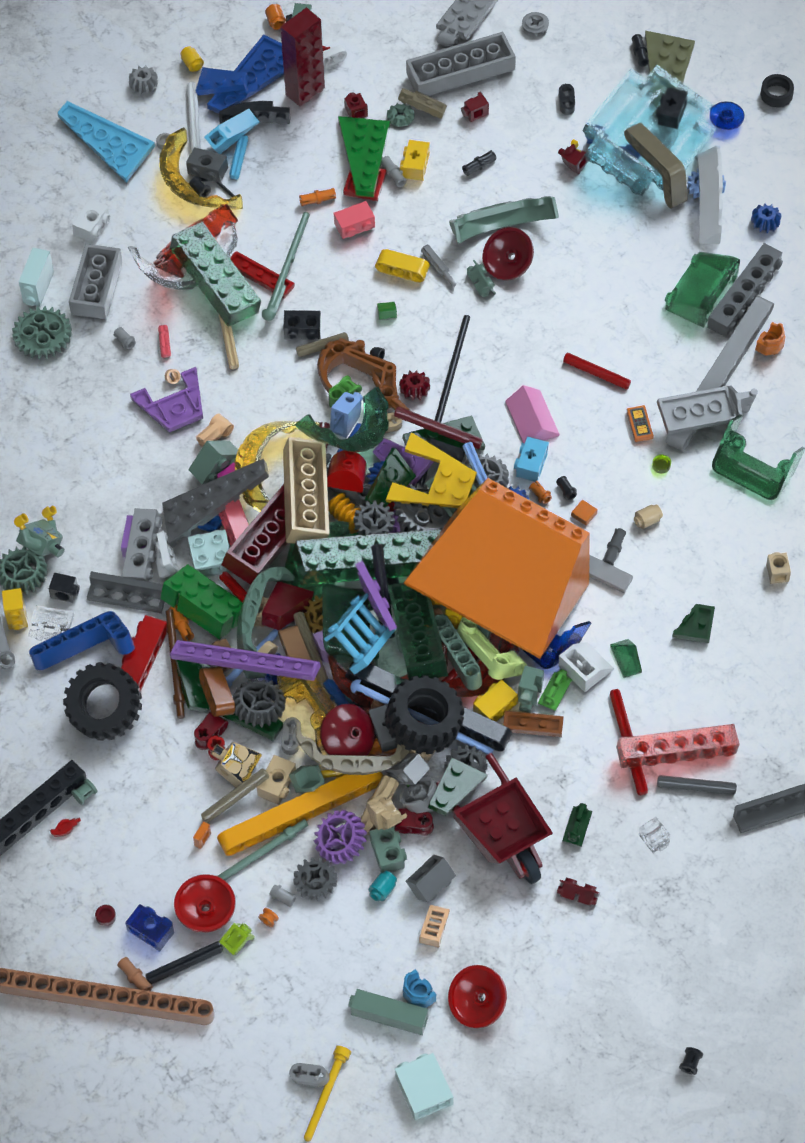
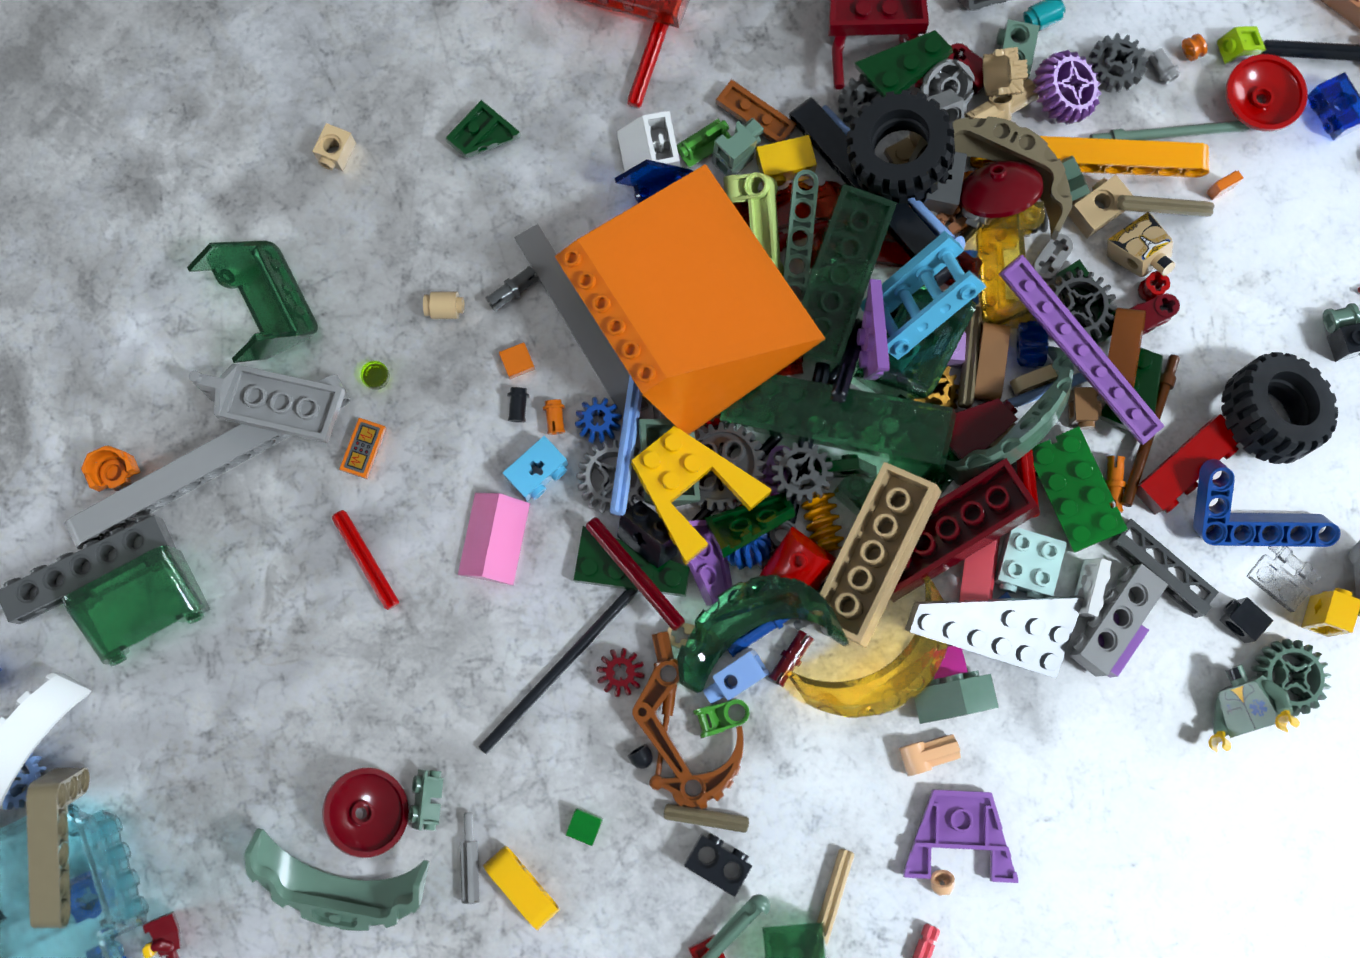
camera: 155 degrees left, 20 degrees up
clear green slope [610,639,642,678] -> none

